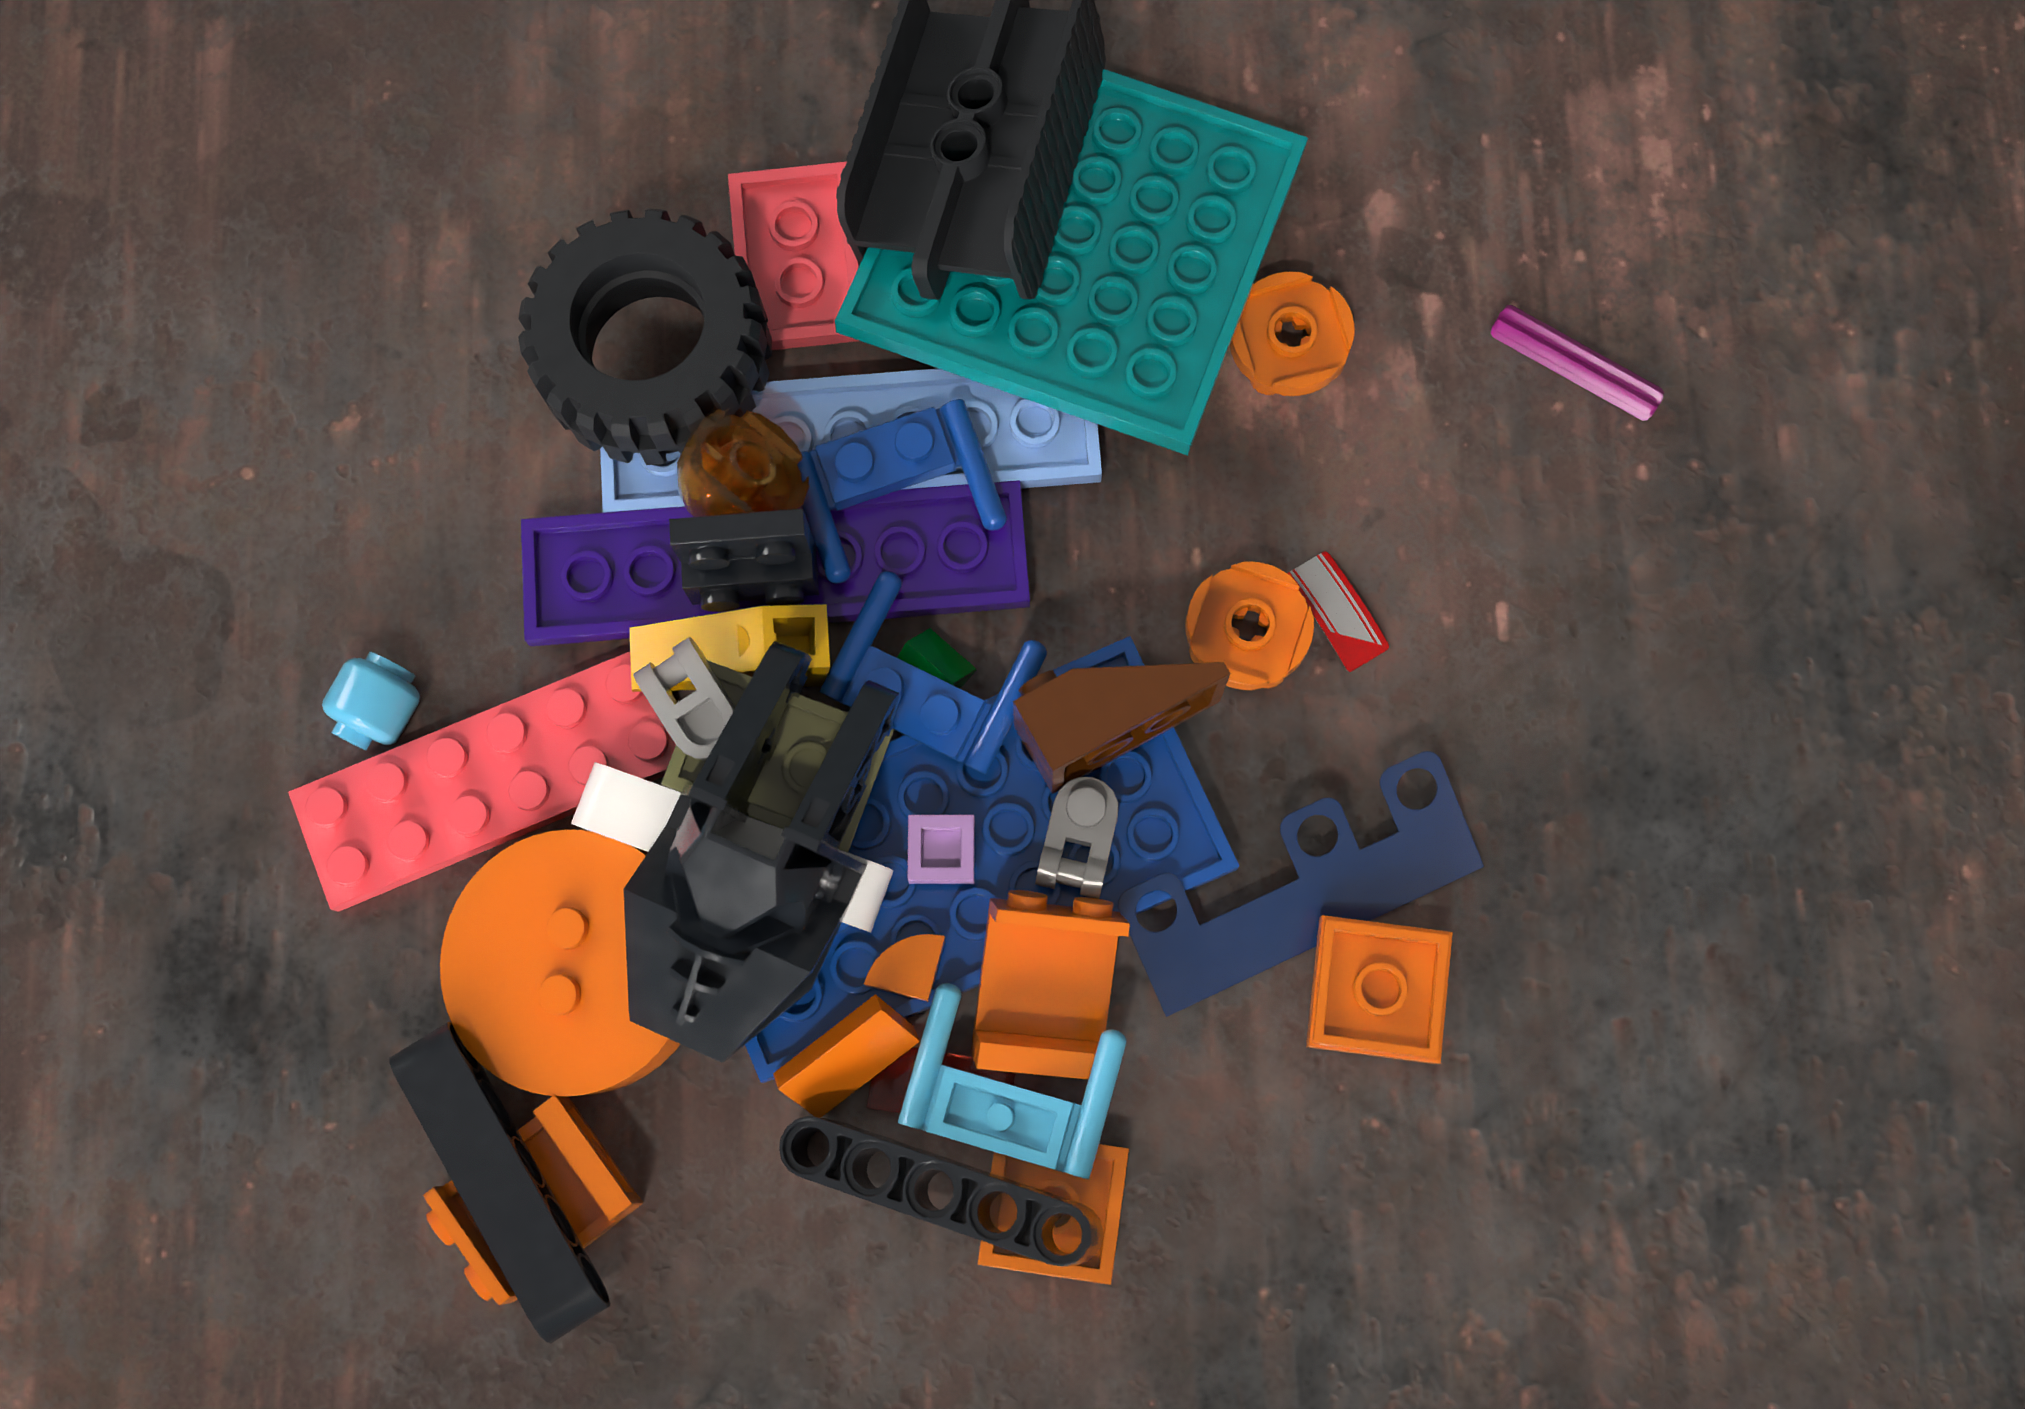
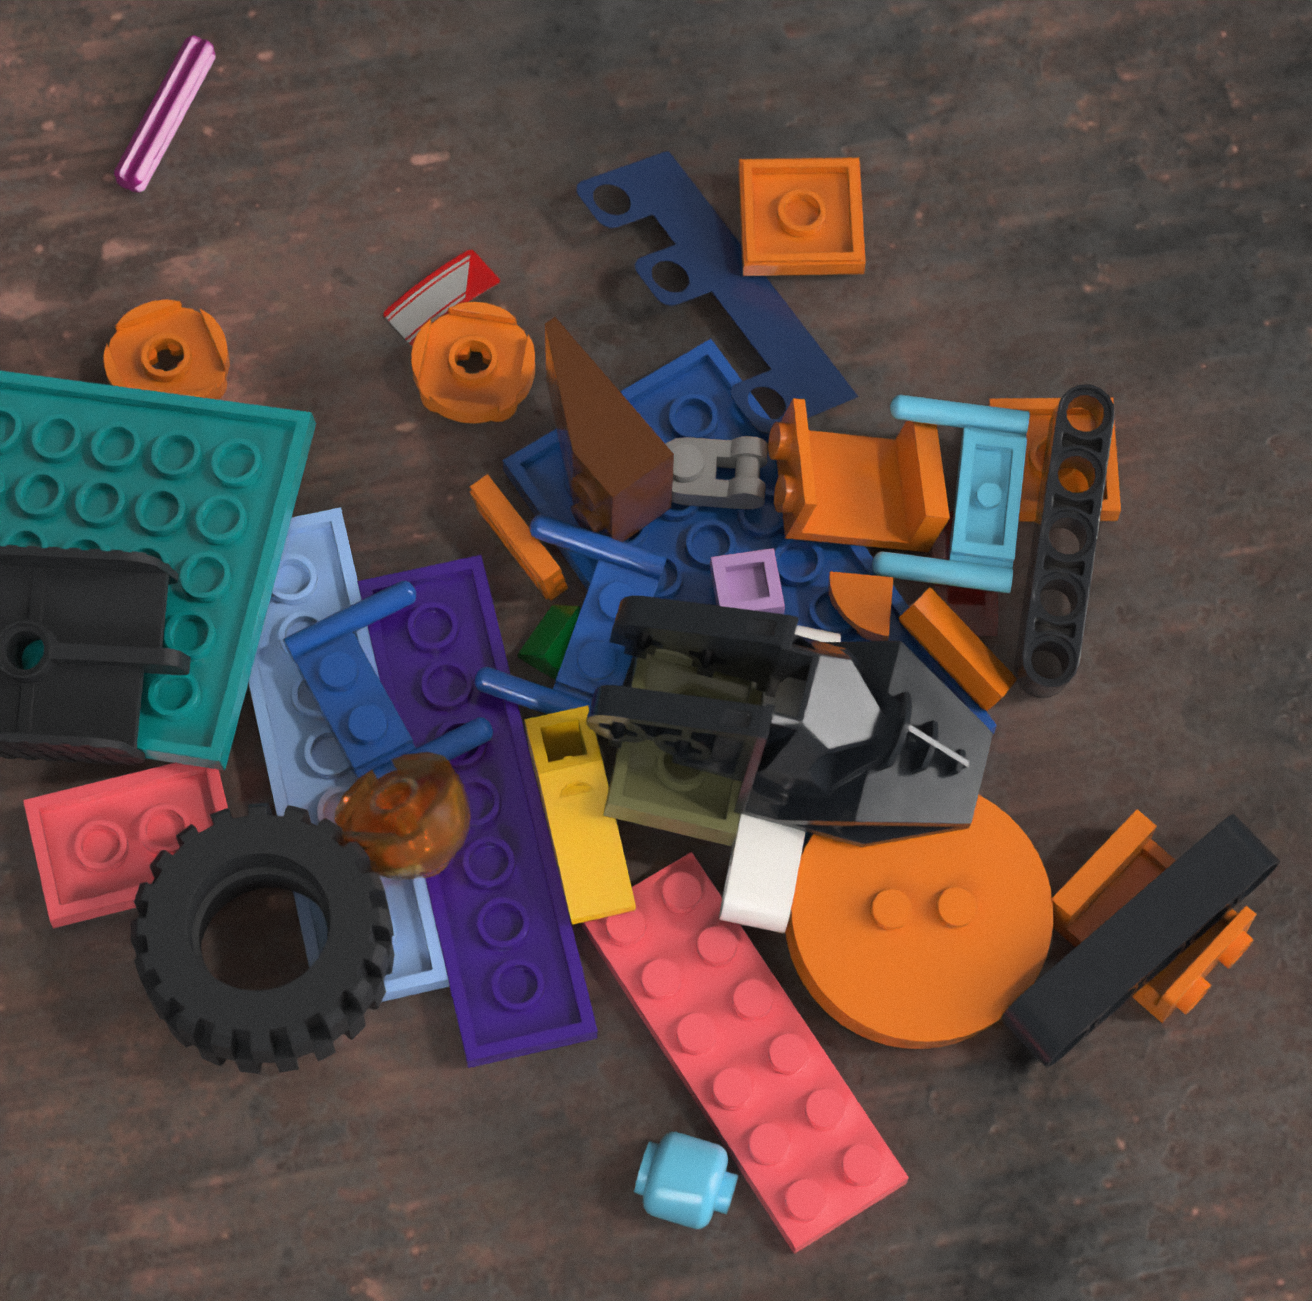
camera: 105 degrees left, 10 degrees down
light grey plate [633,637,735,760] -> none
black plate [669,509,819,612] -> none
none -> orange tile [470,474,568,601]

